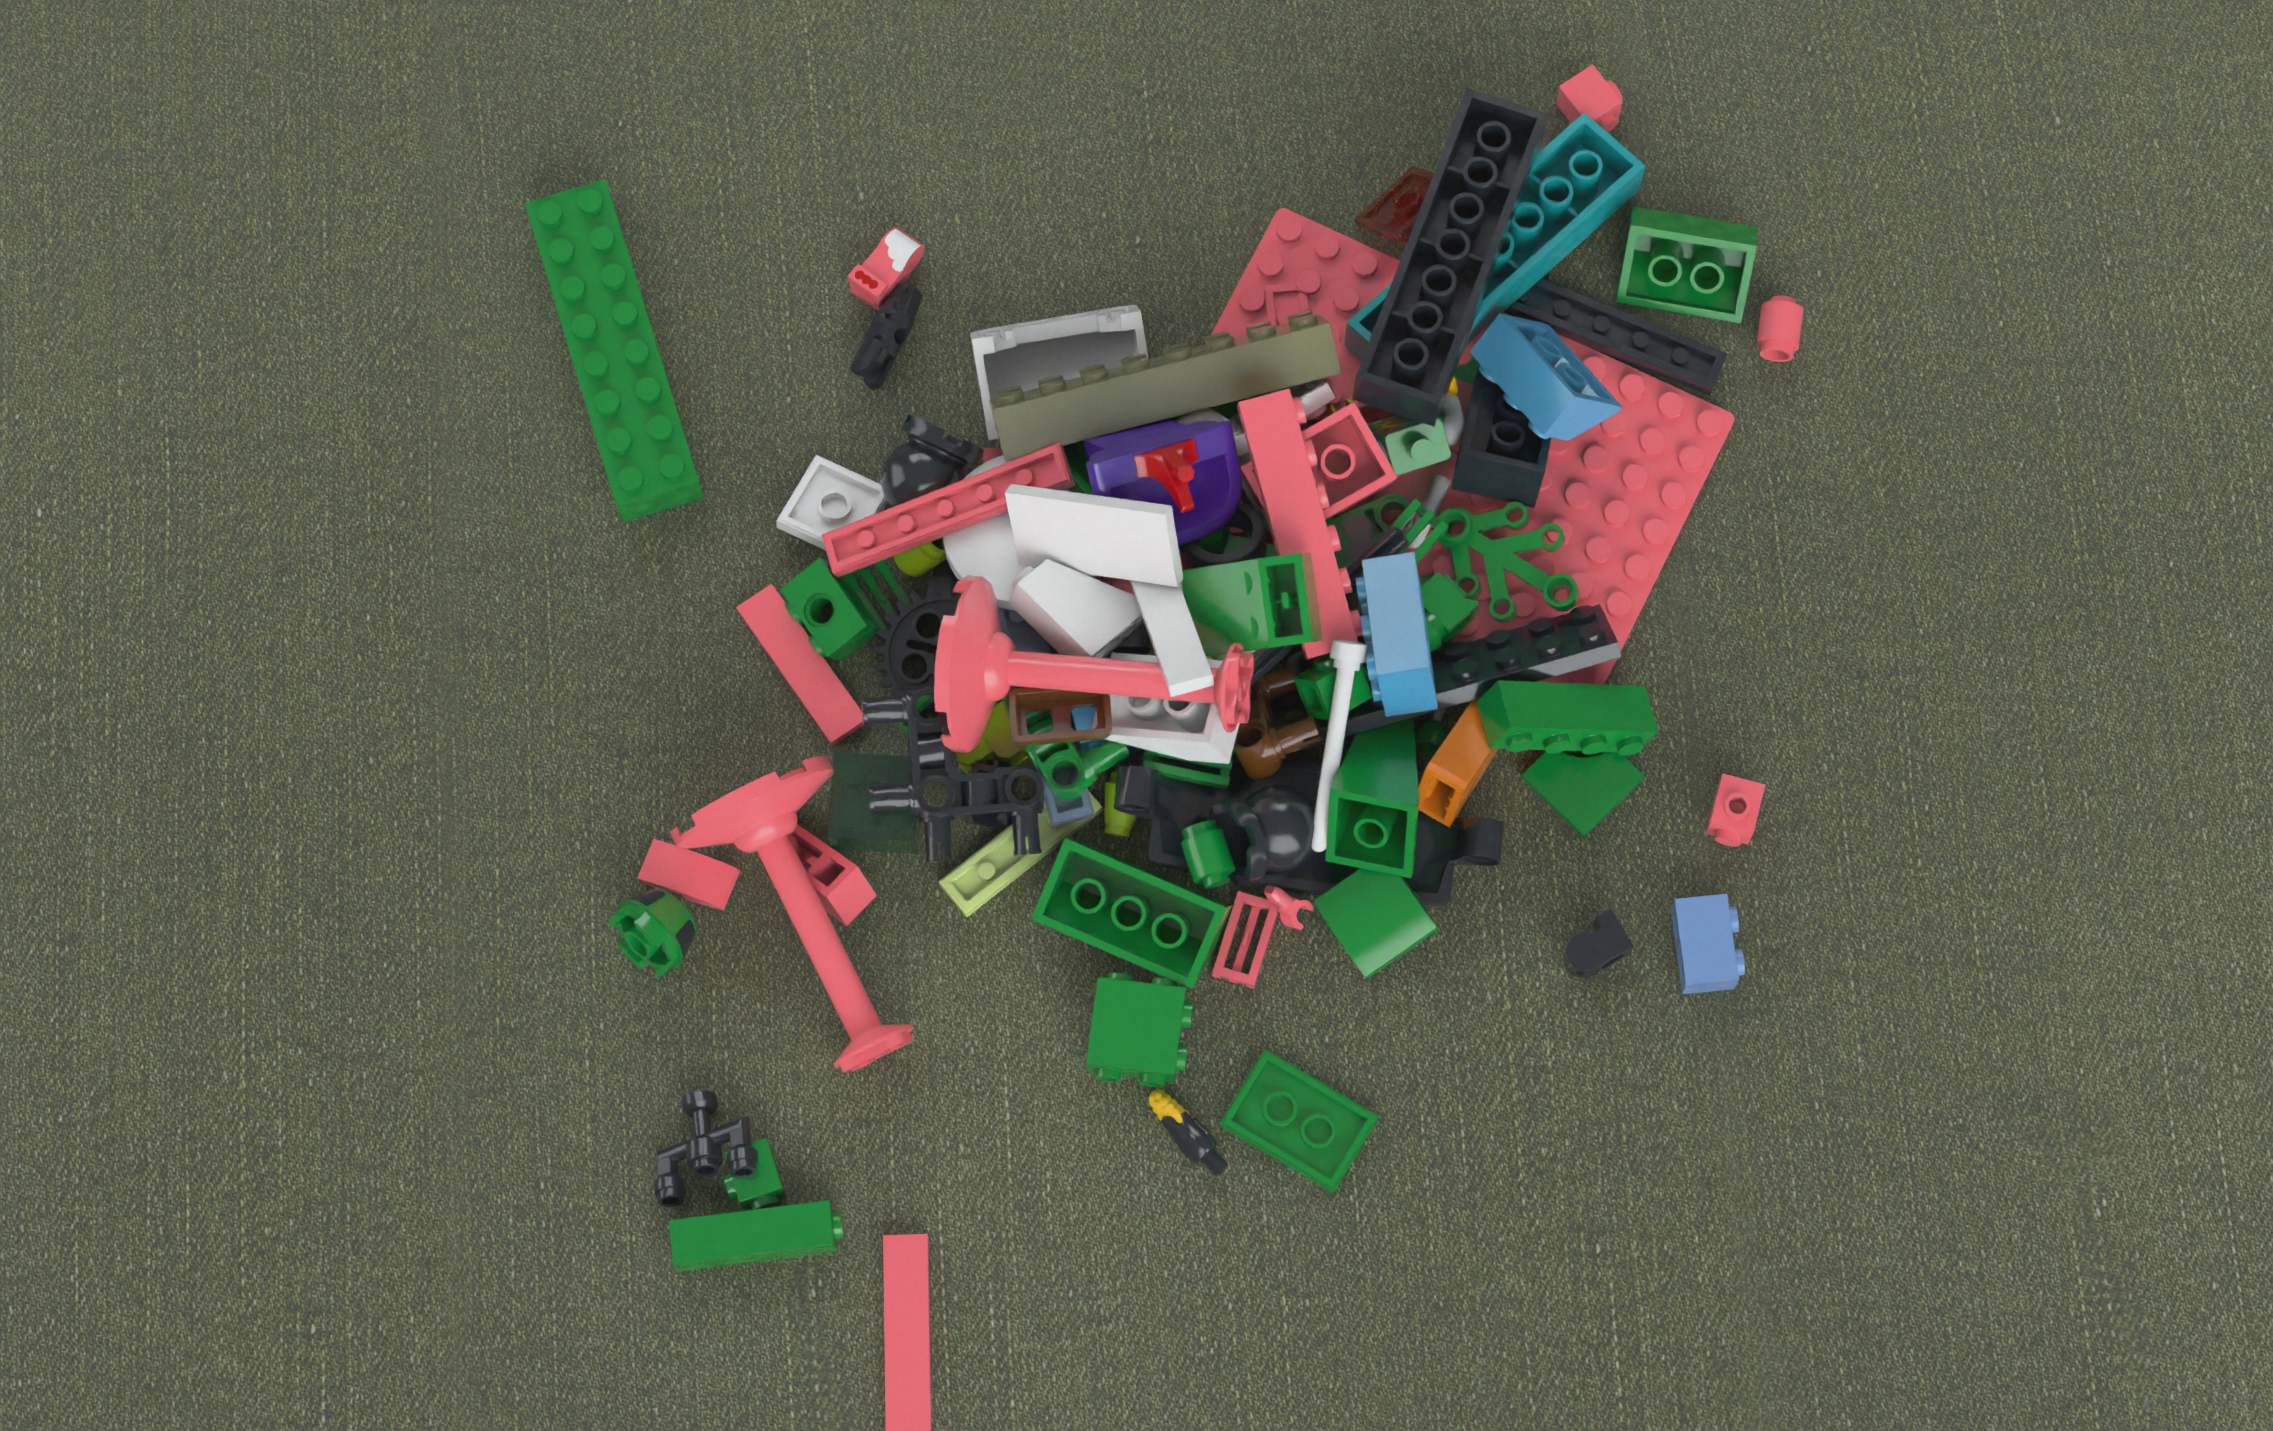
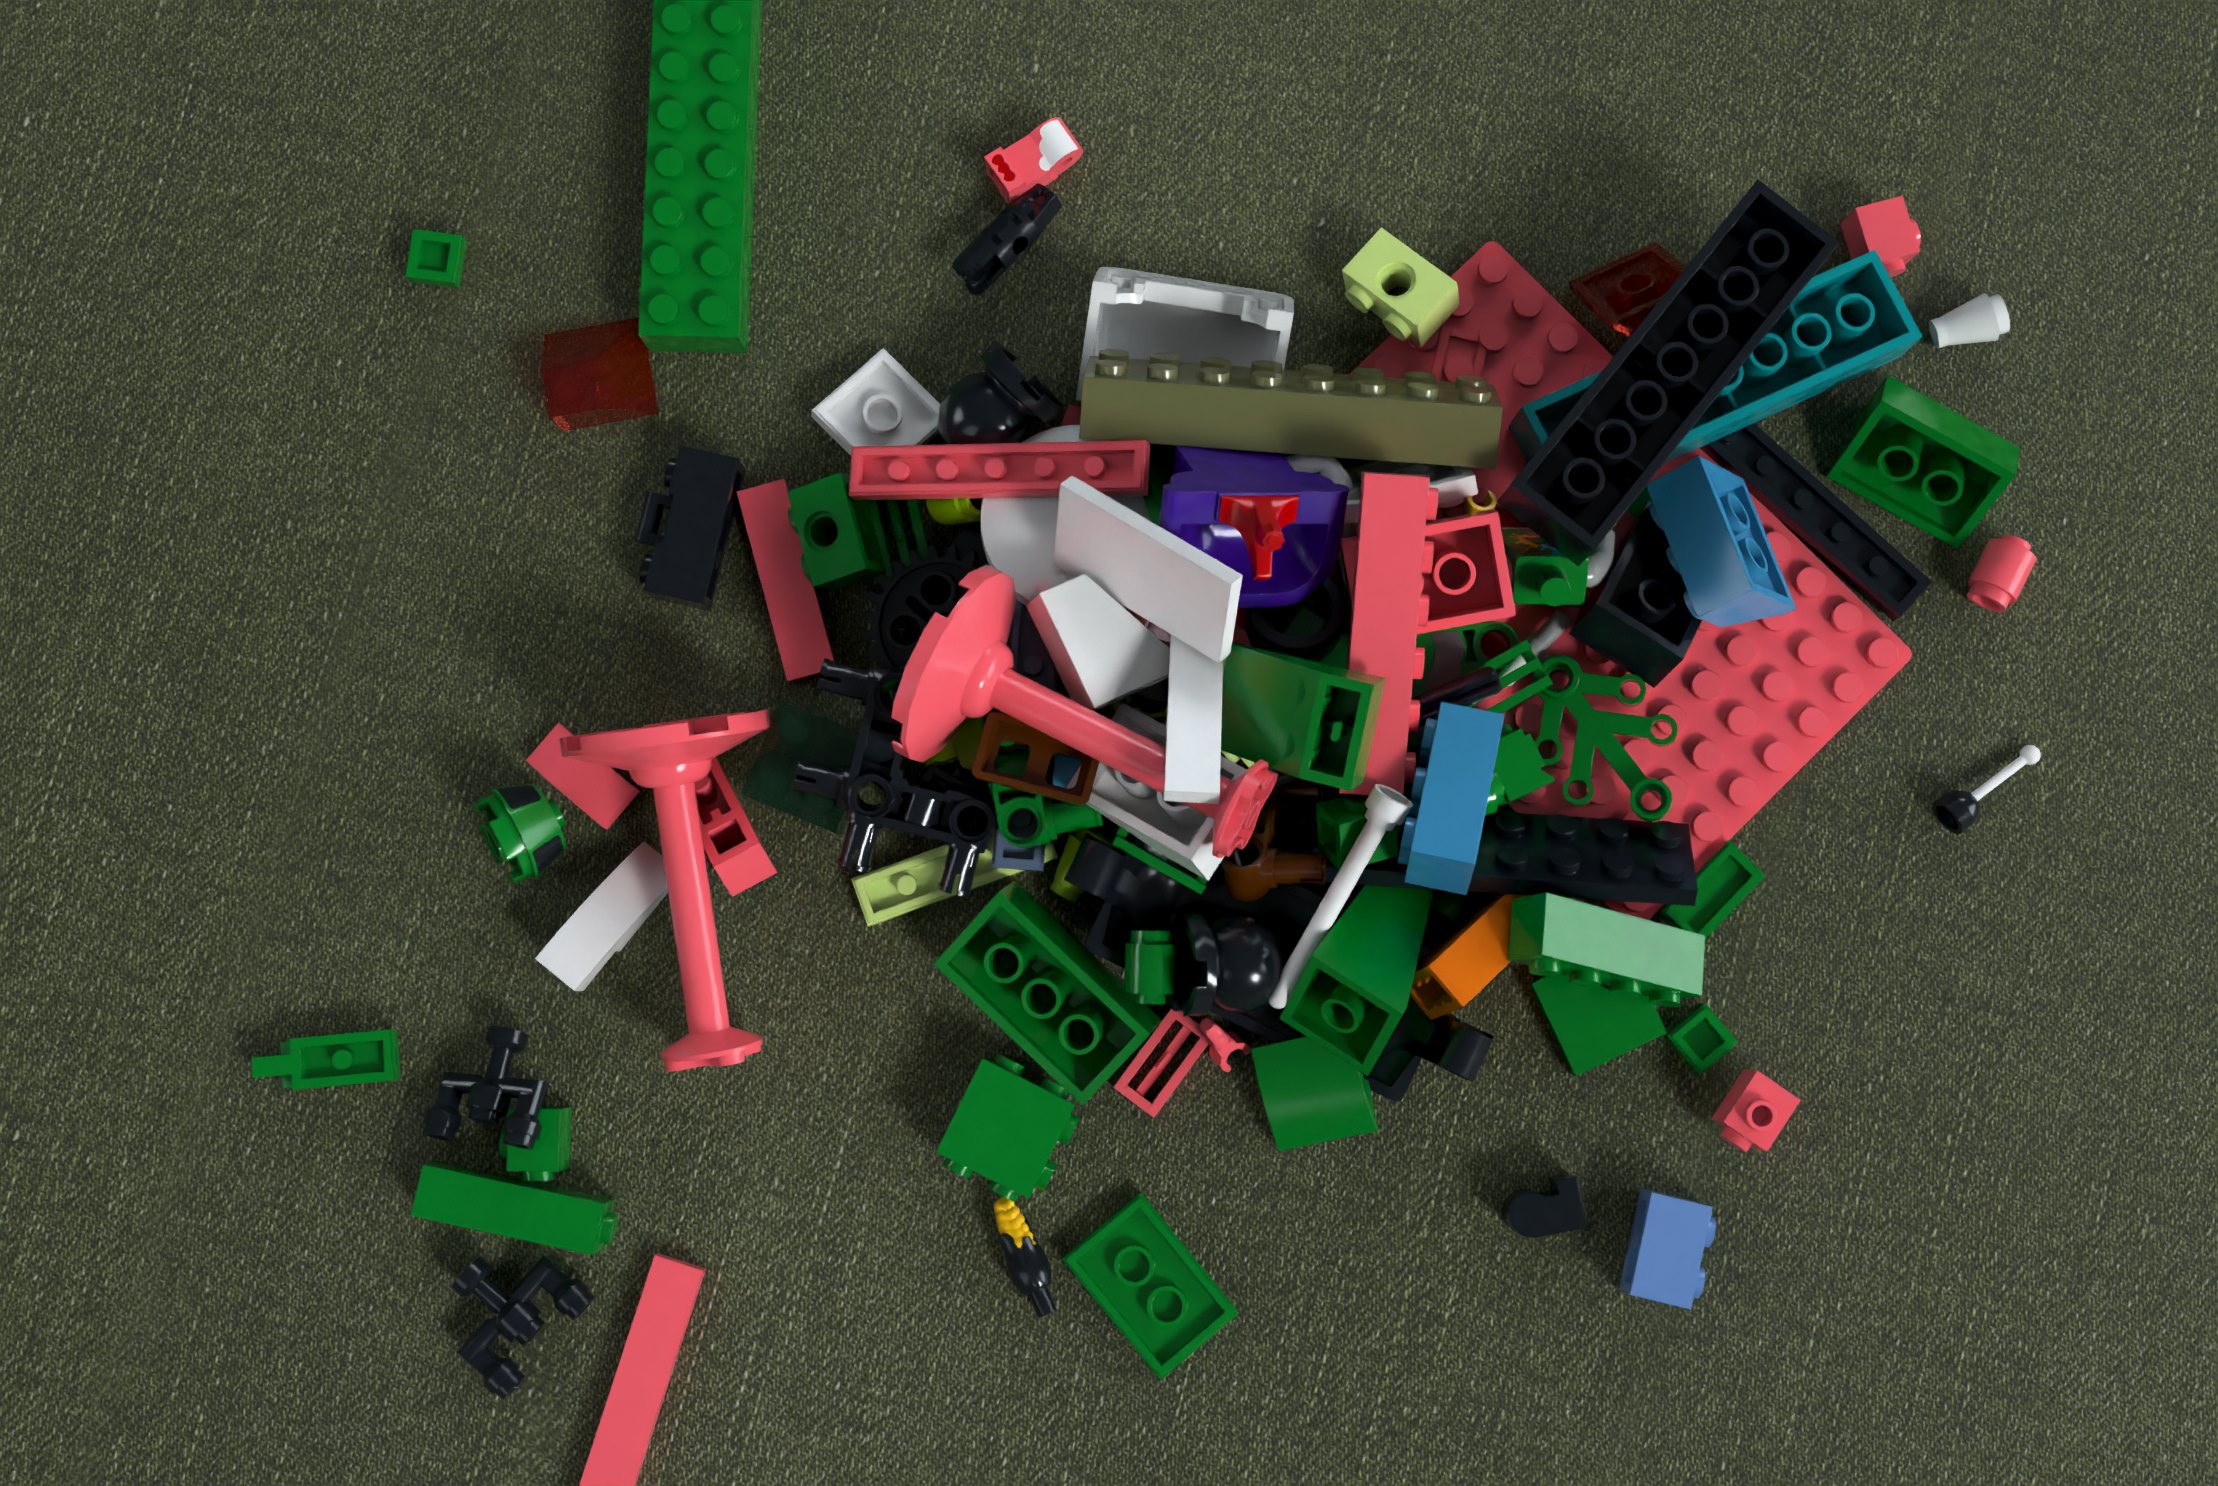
camera: 15 degrees right, 10 degrees up
none -> green hinge [251,1029,401,1090]
none -> green plate [405,229,467,288]
none -> black piece [451,1255,595,1400]
none -> white slope [535,841,668,991]
none -> clear red slope [541,317,660,431]
none -> black piece [635,445,746,612]
none -> yellowish green brick [1342,227,1460,348]
none -> green tile [1657,840,1766,939]
none -> green tile [1663,1003,1738,1075]
none -> white cone [1929,293,2010,349]
none -> black hinge [1932,745,2041,834]

